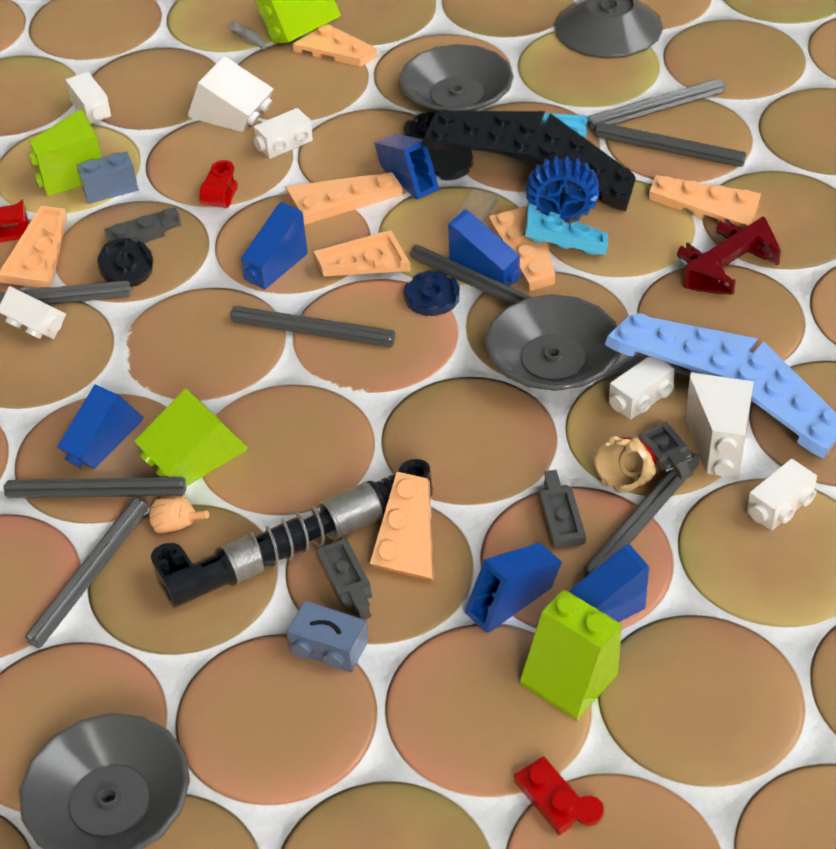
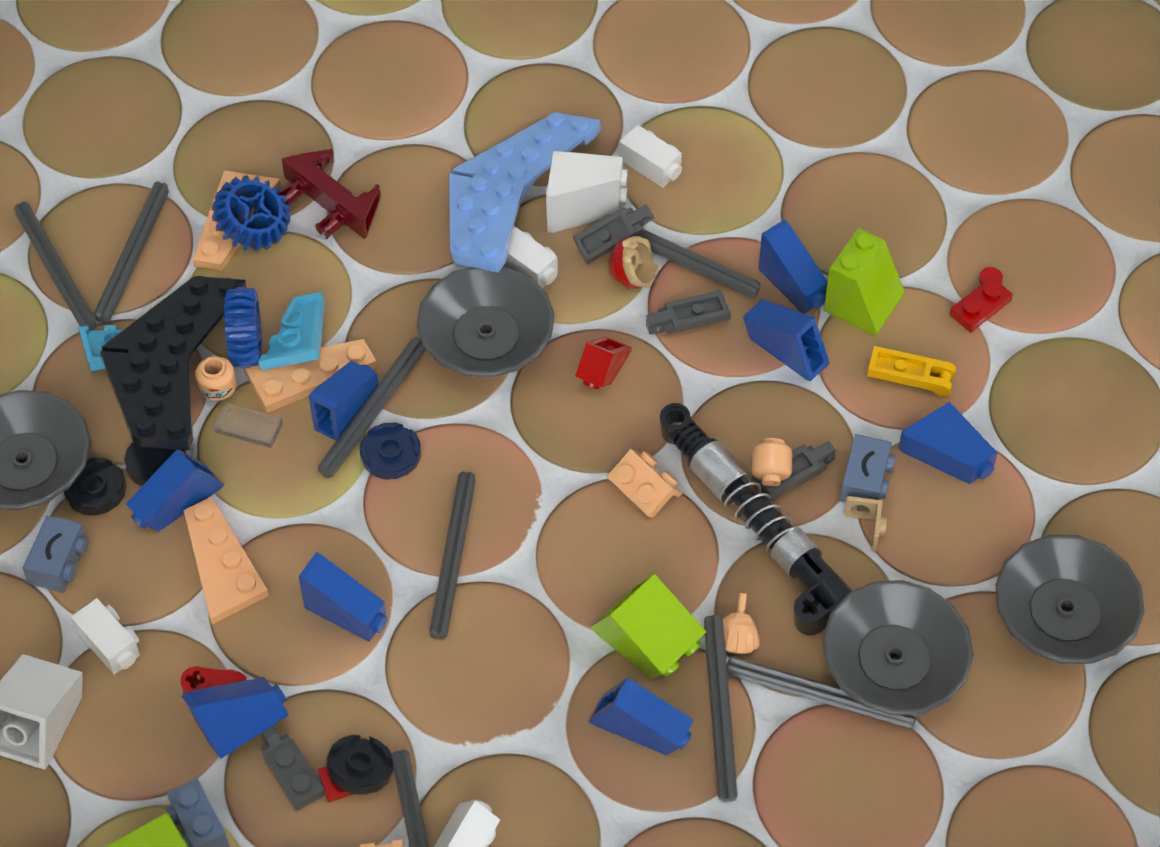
camera: 100 degrees left, 10 degrees up
light nougat wing [314,230,411,276] -> none
light nougat wing [370,472,434,582] -> none
none -> sand blue brick [22,515,89,593]
none -> blue slope [181,677,288,759]
none -> light nougat head [195,356,237,401]
none -> blue gear [212,174,291,252]
none -> red slope [575,336,632,389]
none -> light nougat bracket [607,449,683,518]
none -> light nougat head [751,438,793,486]
none -> dark grey dish [823,580,974,716]
none -> tan bracket [844,496,887,552]
none -> yellow plate [867,346,956,397]
none -> blue slope [898,402,998,484]

